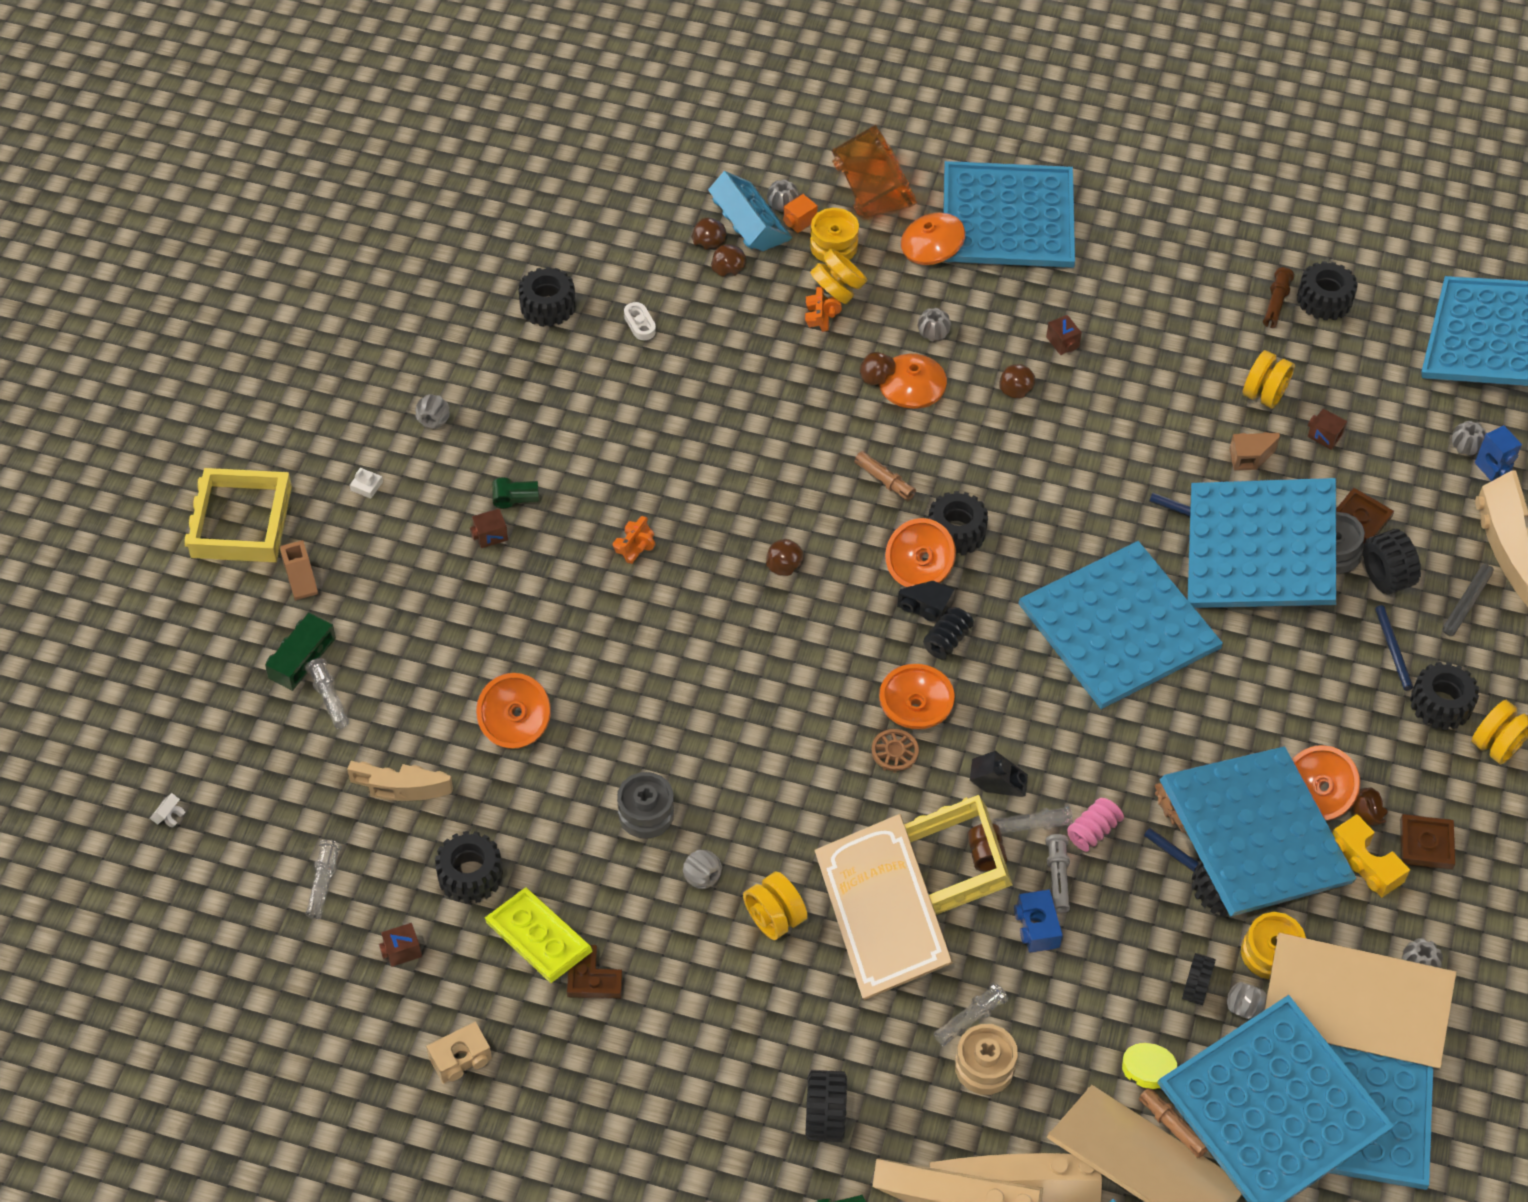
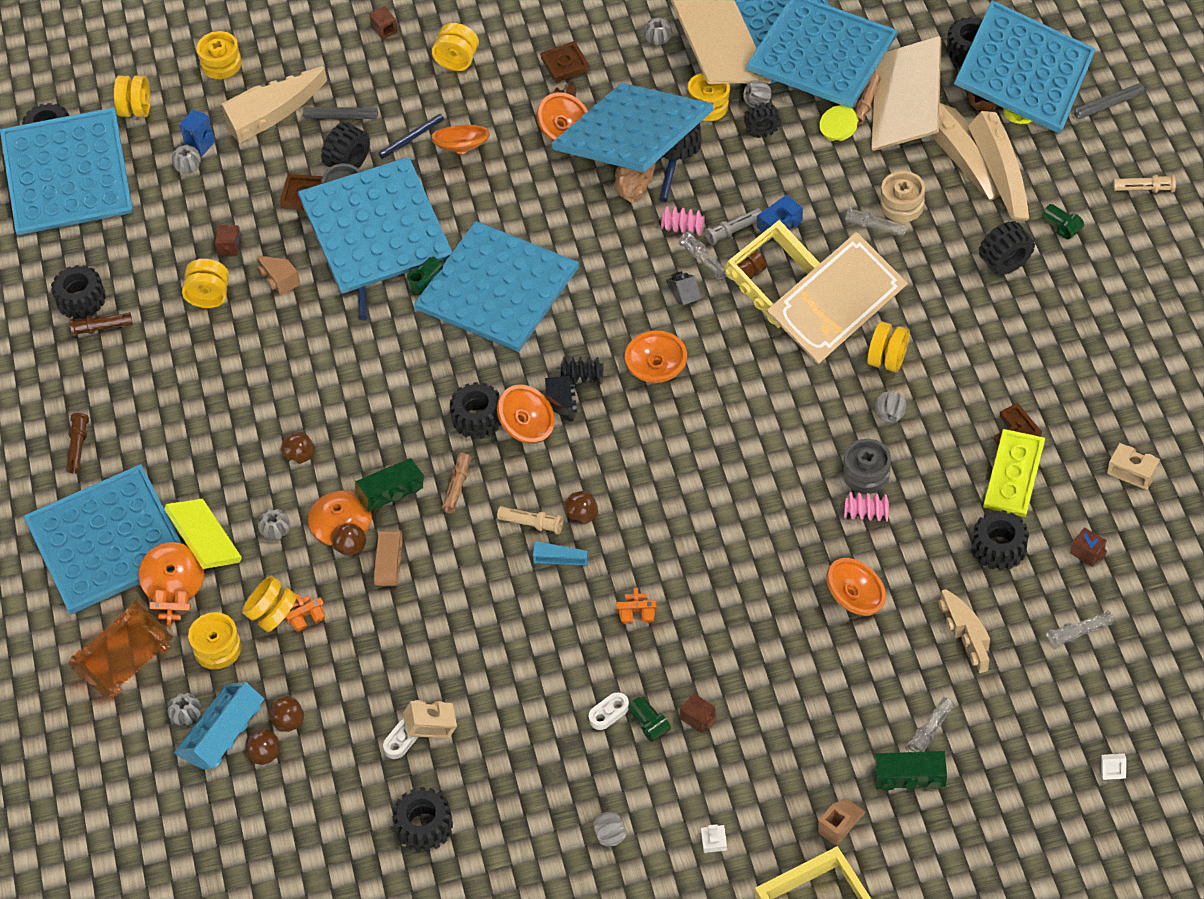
camera: 115 degrees left, 0 degrees up
orange brick [783,194,818,233] -> none
medium nougat wheel [871,729,919,773] -> none
copper brick [1046,315,1082,355] -> none
yellow arch [1332,814,1410,898] -> none
black tyre [1410,662,1479,730] -> none
none -> reddish brown pin [66,413,89,474]
none -> orange hips [150,590,191,626]
none -> neon yellow tile [164,499,242,569]
none -> dark green brick [355,458,424,512]
none -> medium nougat beam [374,530,402,586]
none -> tan brick [403,700,457,738]
none -> dark green piece [407,256,443,295]
none -> orange dish [432,125,490,154]
none -> tan pin [497,506,563,535]
none -> dark azure piece [533,541,588,565]
none -> white plate [589,693,629,730]
none -> bright pink piece [844,492,889,522]

